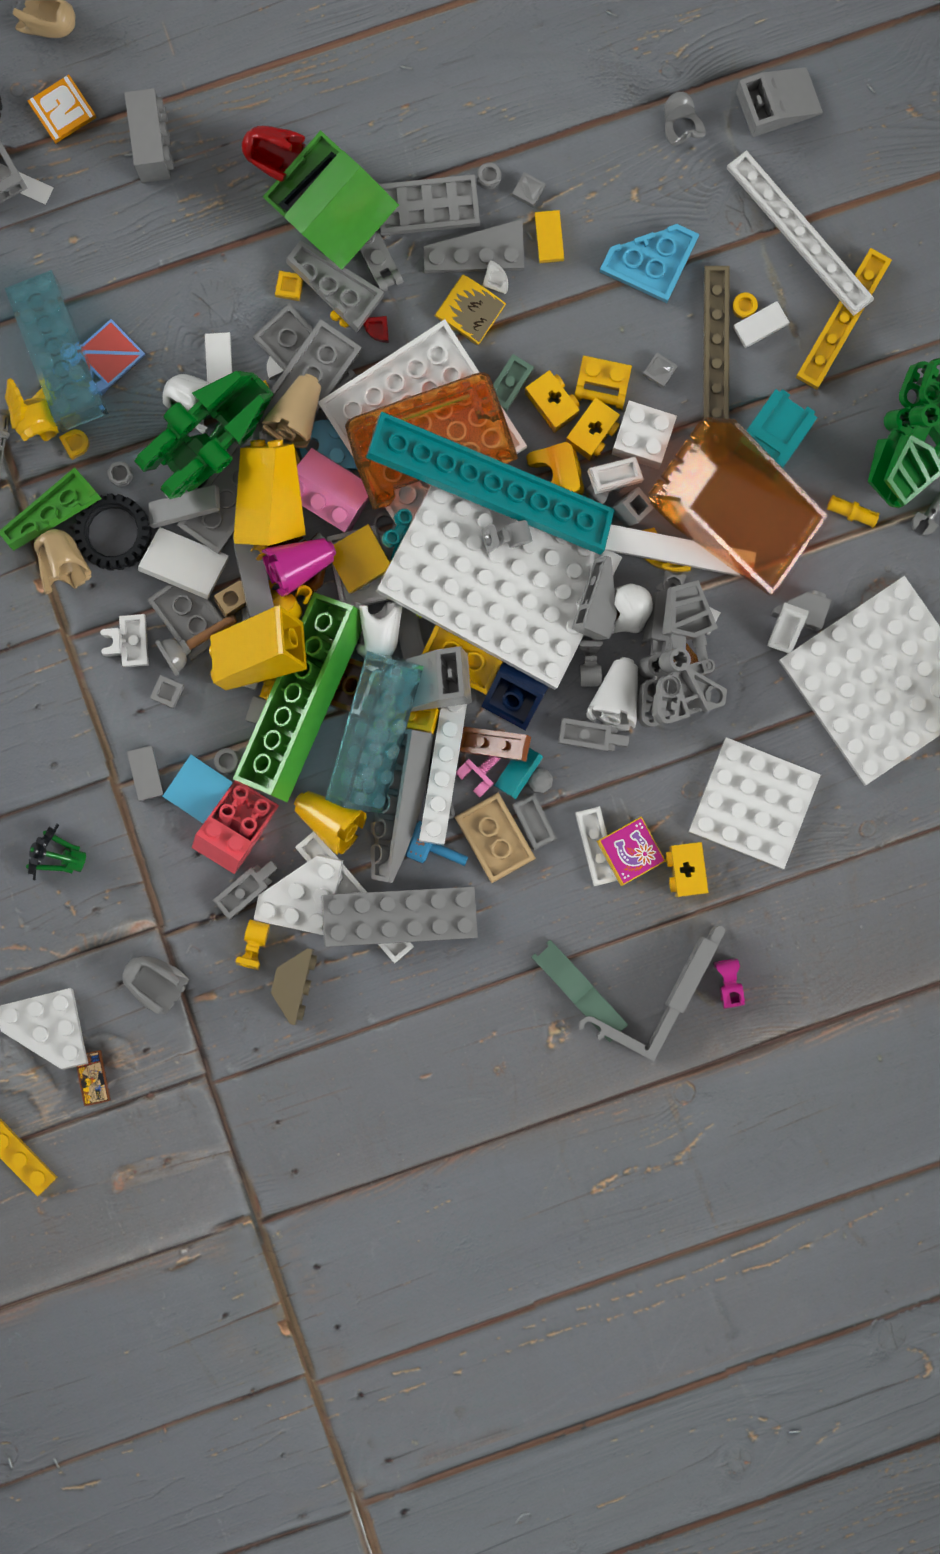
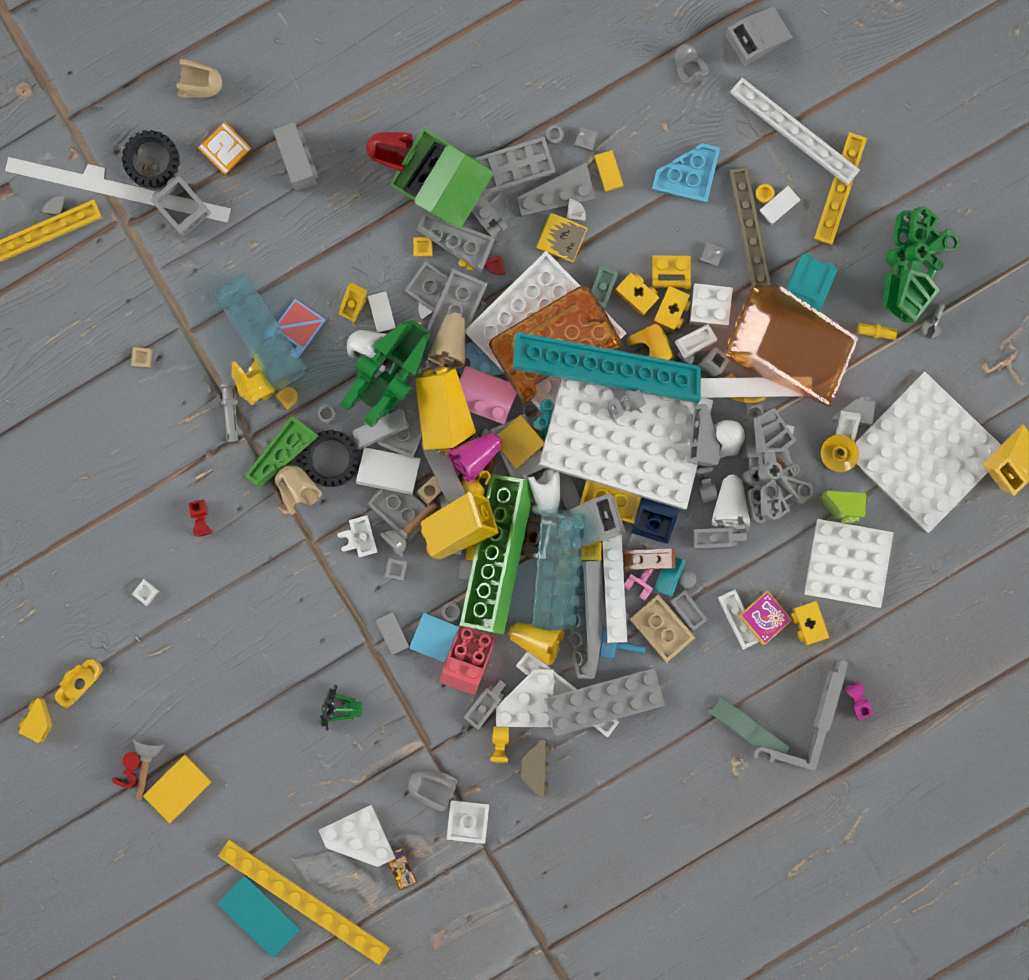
camera: 10 degrees left, 0 degrees up
none -> yellow slope [338,282,368,323]
none -> white tile [446,800,489,844]
none -> lime slope [818,491,866,524]
none -> yellow dish [821,435,859,472]

